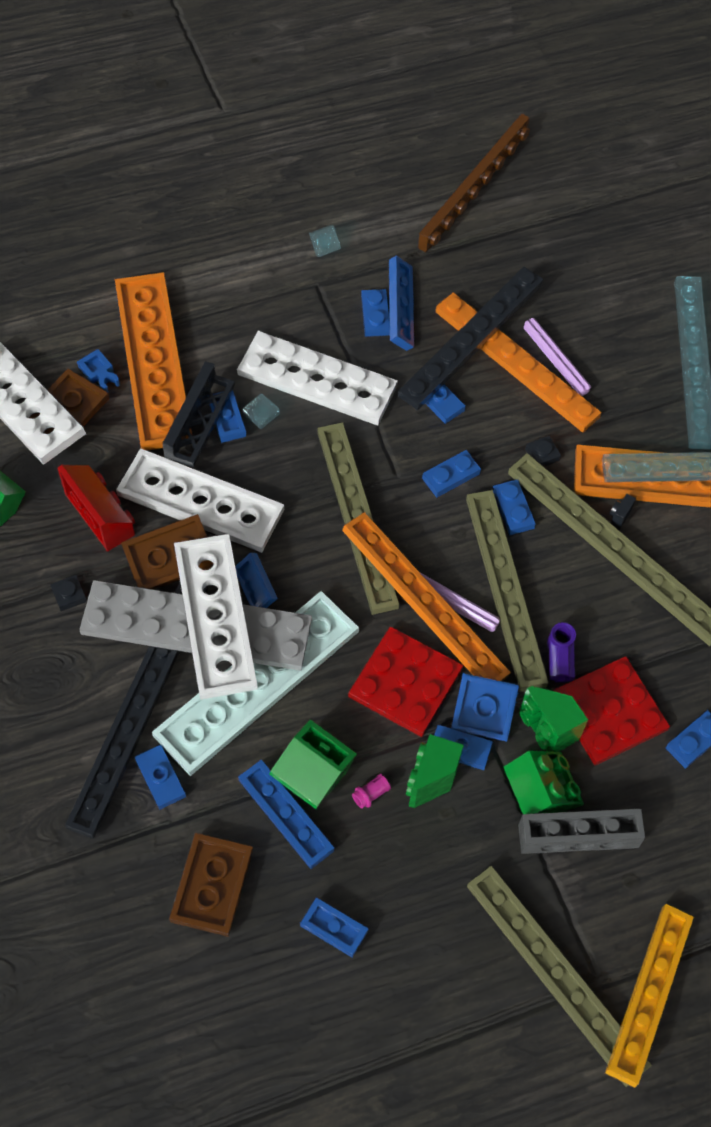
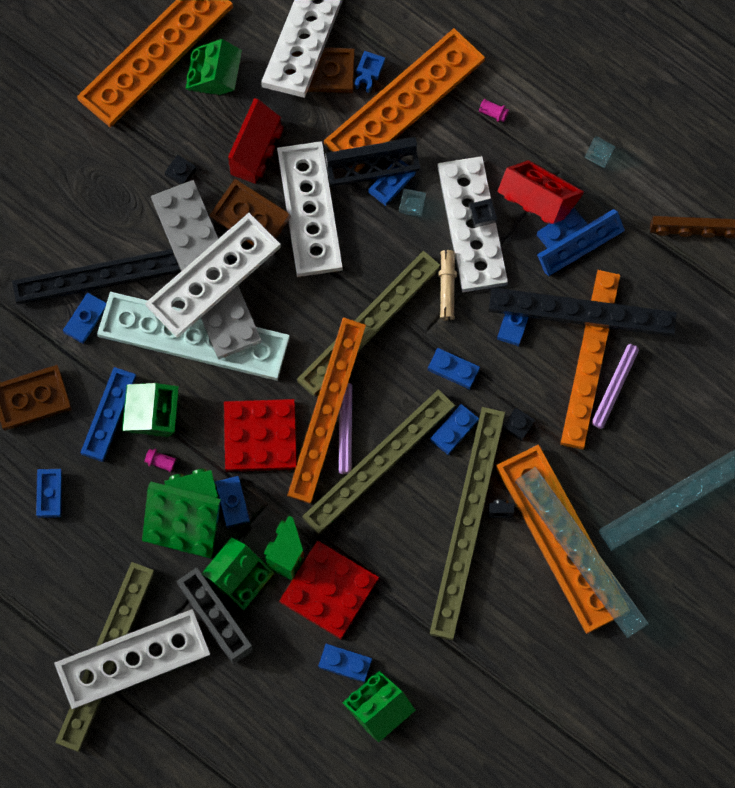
camera: 60 degrees right, 10 degrees up
blue plate [235,553,278,608] -> none
blue tile [451,673,519,741] -> none
dark purple piece [547,622,576,683] -> none
light orange plate [605,904,694,1088] -> none
none -> white plate [54,609,210,709]
none -> green plate [142,482,221,558]
none -> tan pin [438,250,457,320]
none -> black plate [468,198,497,228]
none -> dark pink pin [479,99,509,122]
none -> red slope [497,160,584,224]

